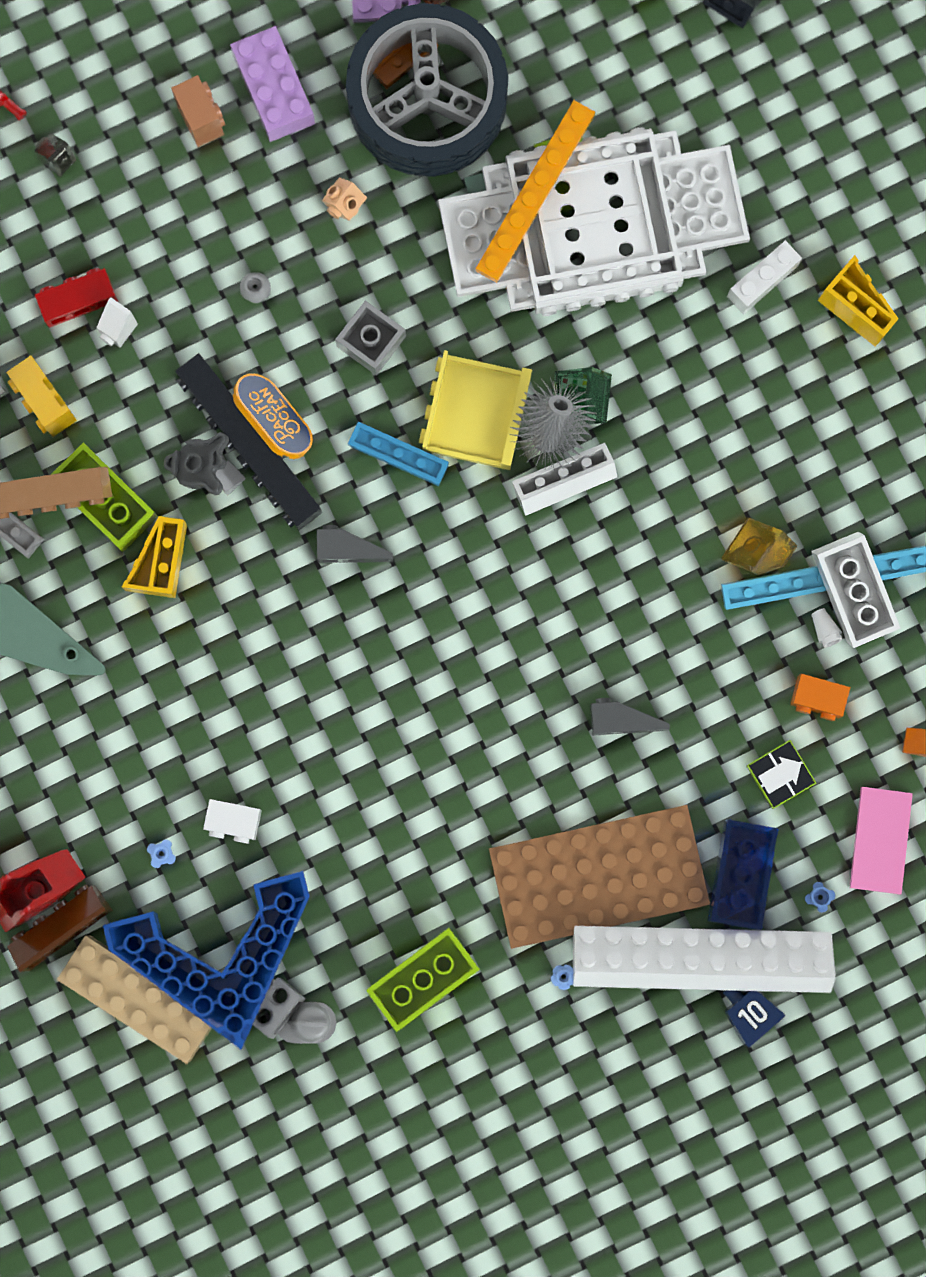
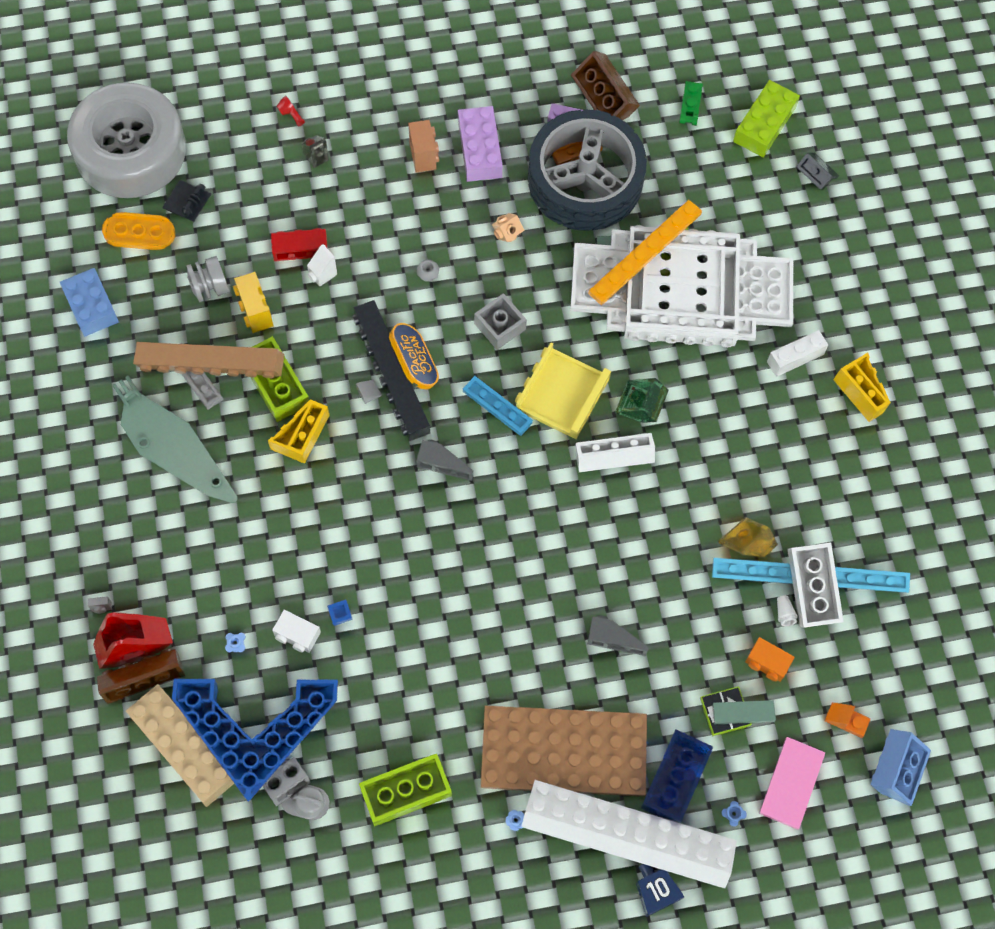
camera: 15 degrees right, 15 degrees down
dark grey tile [164,432,229,495] -> none
light grey piece [509,377,597,471] -> none
none -> blue plate [327,600,353,626]
none -> sand green tile [712,700,776,724]

